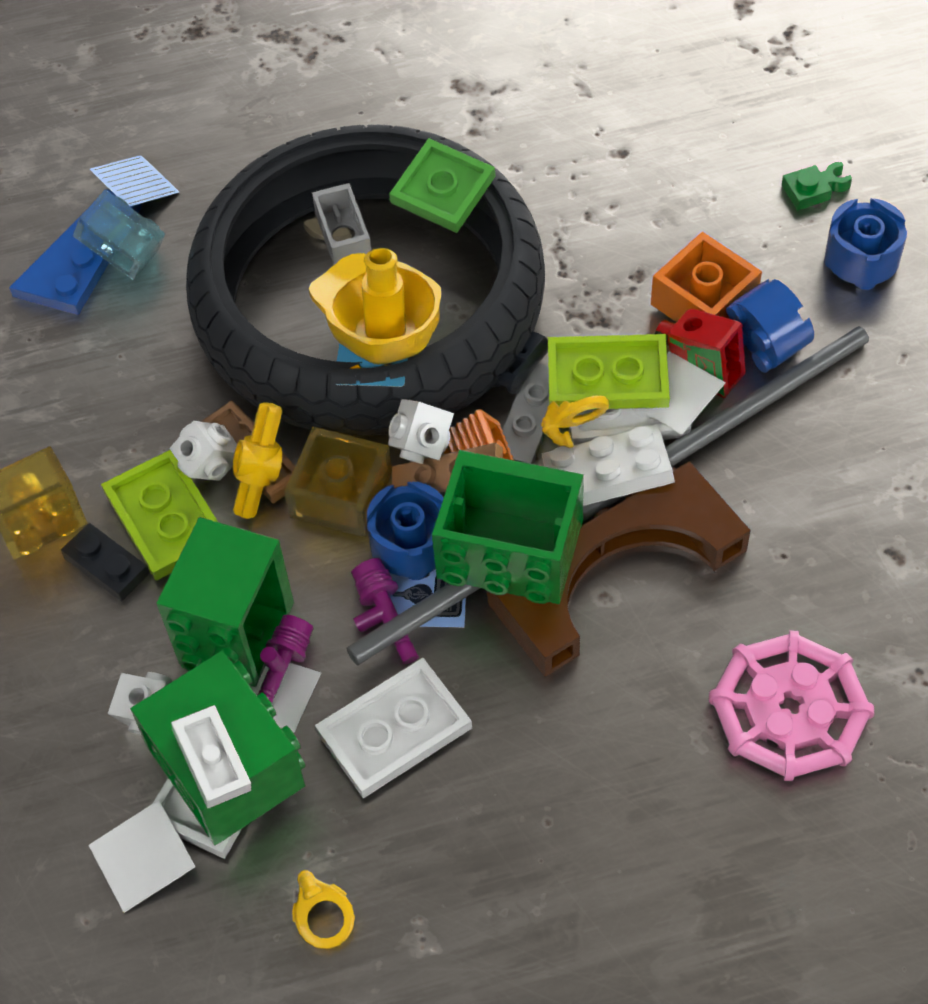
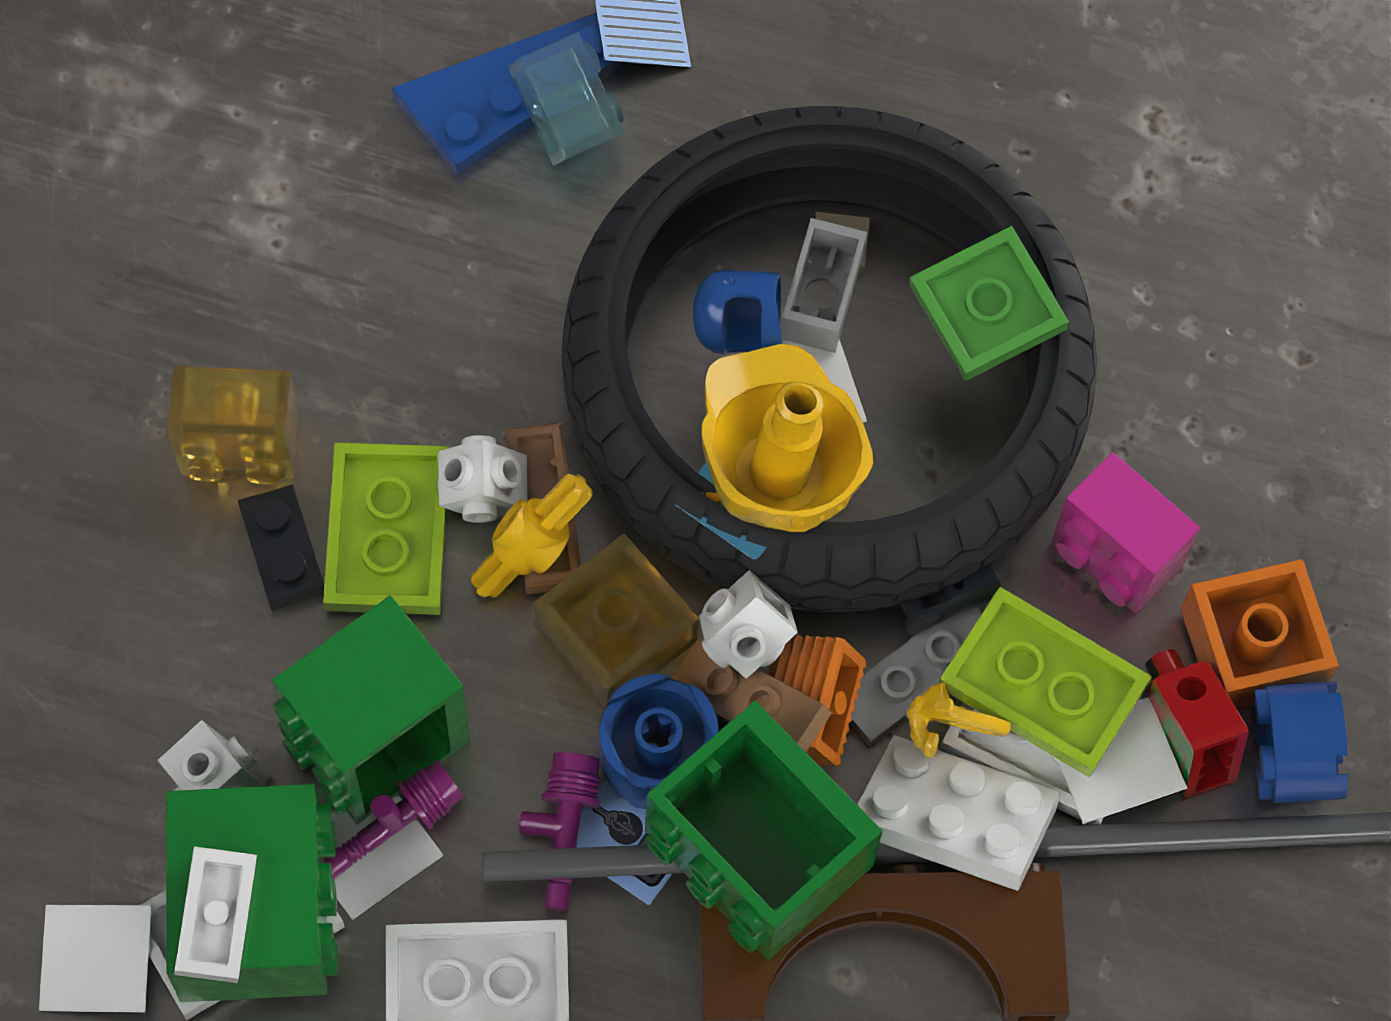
camera: 25 degrees right, 10 degrees up
none -> blue helmet [693,270,782,355]
none -> dark pink brick [1052,452,1200,615]

